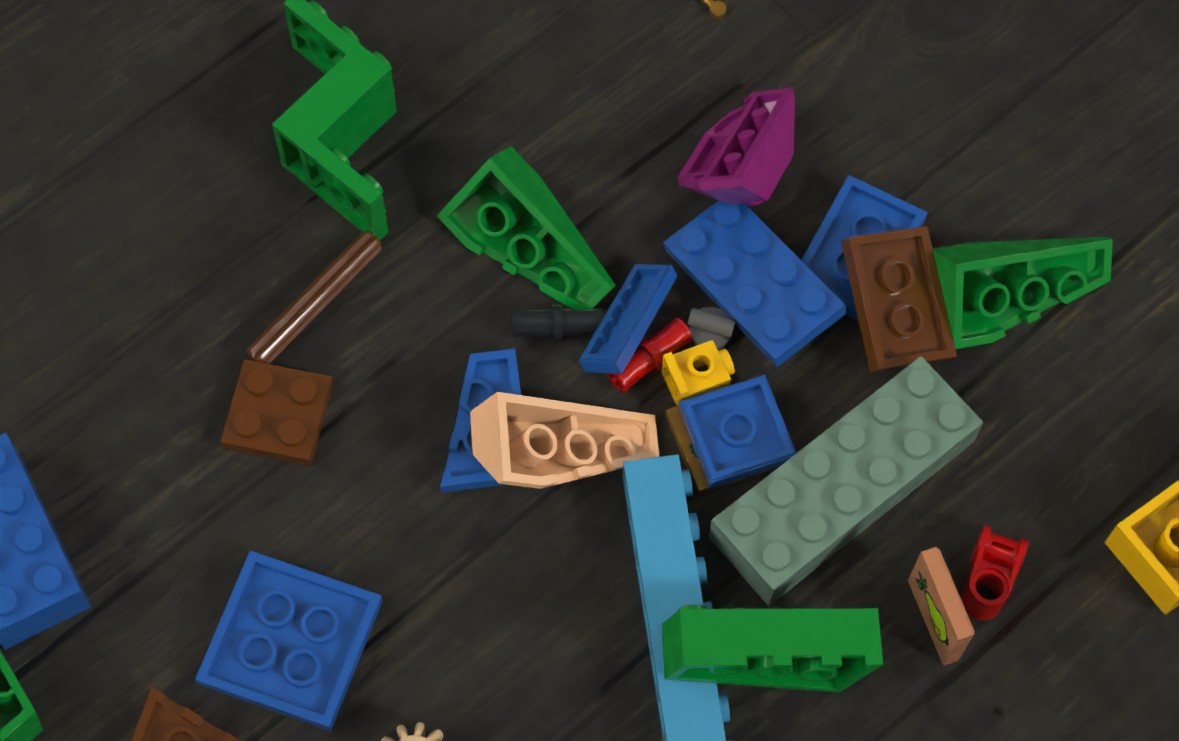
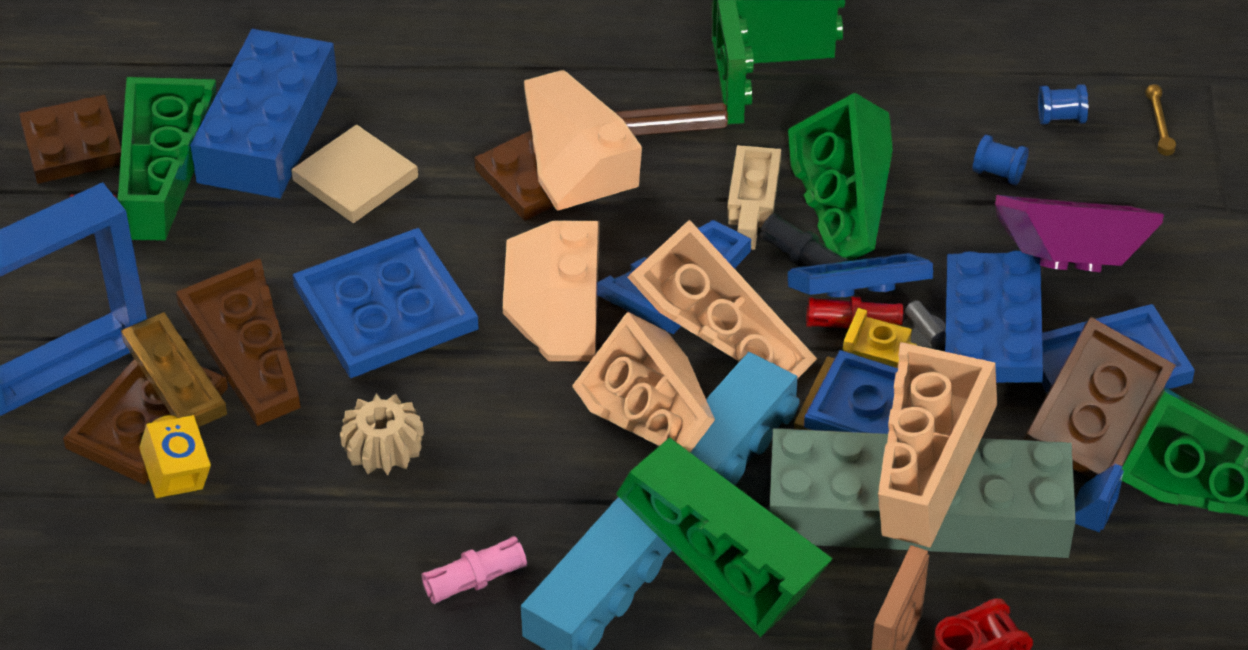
camera: 45 degrees right, 20 degrees down
none -> tan tile [291,124,418,223]
none -> light nougat wedge [503,221,600,362]
none -> light nougat wedge [524,70,642,211]
none -> light nougat wedge [572,312,715,452]
none -> tan hinge [727,145,781,250]
none -> light nougat wedge [878,342,997,548]
none -> blue bush [972,134,1029,185]
none -> blue bush [1038,84,1088,125]
none -> blue slope [1075,464,1124,533]

